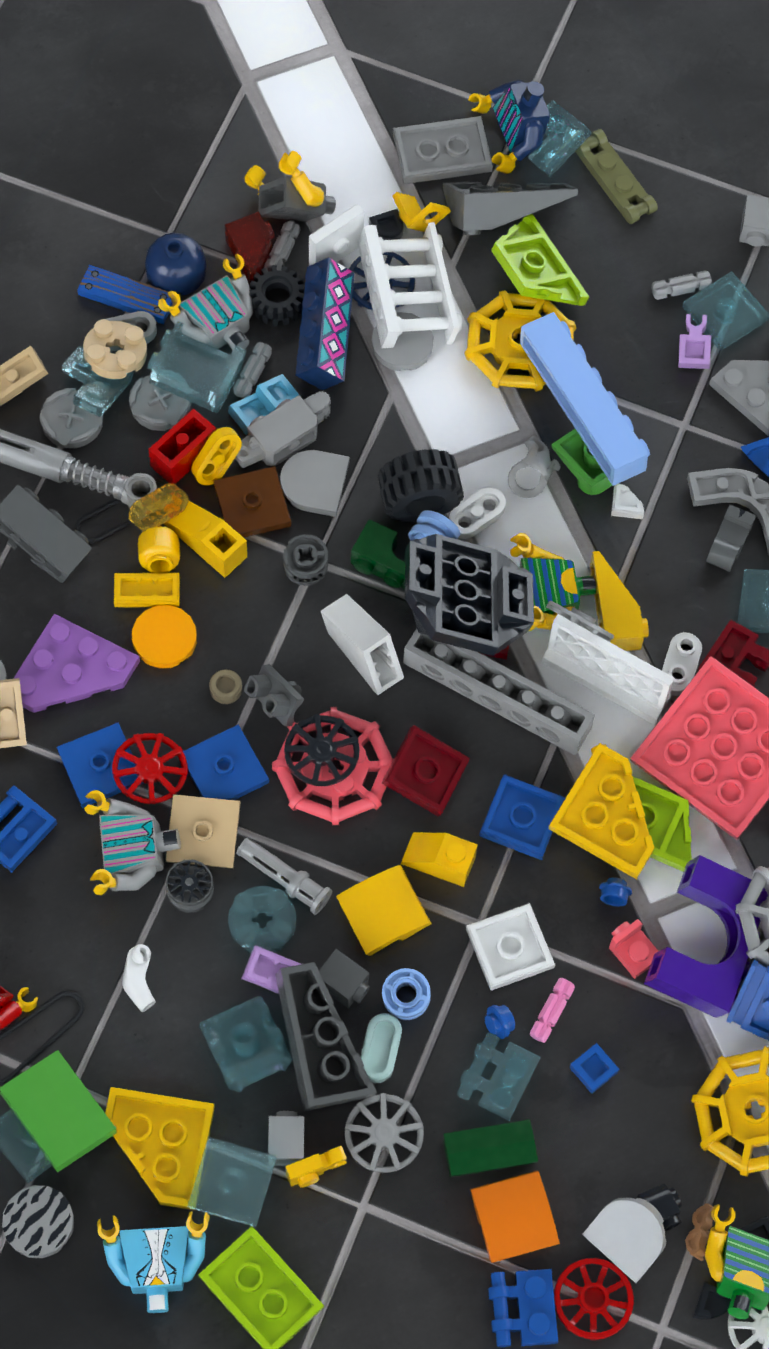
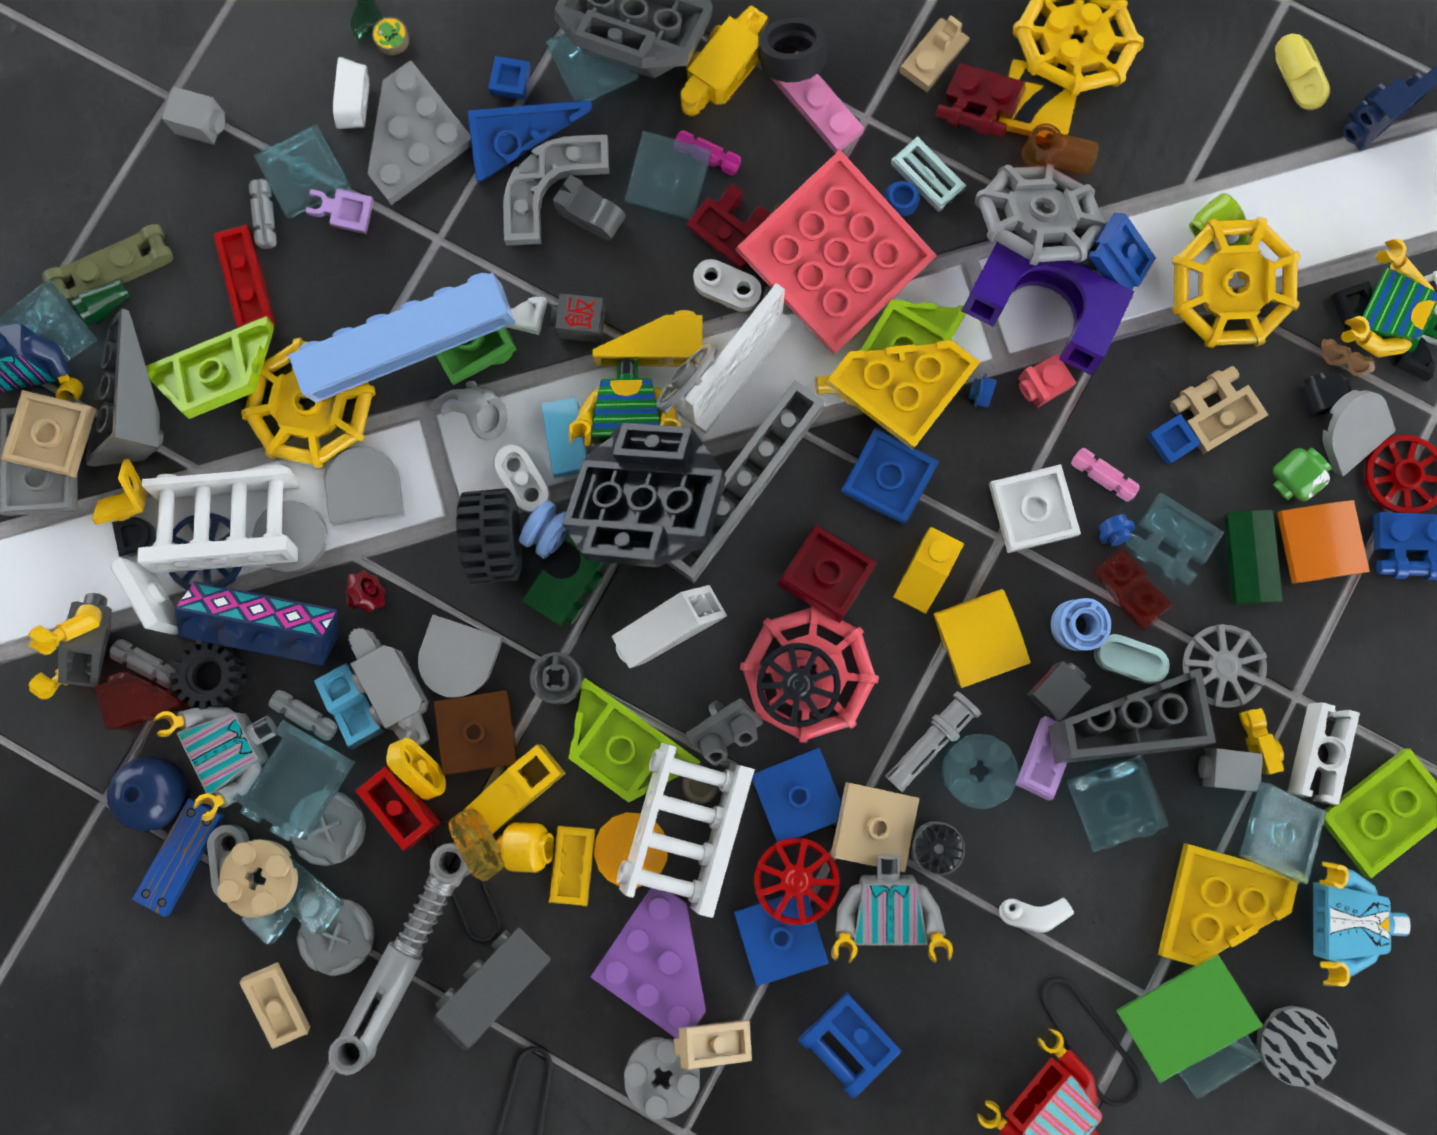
camera: 75 degrees left, 15 degrees up
none -> tan plate [1,390,97,478]
none -> dark green cone [71,279,131,325]
none -> red tile [213,224,276,328]
none -> light grey tile [325,447,404,525]
none -> dark red piece [345,570,386,613]
none -> medium azure slope [541,397,587,478]
none -> dark grey brick [551,293,606,343]
none -> lime wing [569,678,701,802]
none -> white fence [617,743,754,918]
none -> clear red slope [1094,548,1173,631]
none -> tan plate [1170,366,1269,454]
none -> bright green head [1272,448,1332,502]
none -> white piece [1287,702,1360,805]

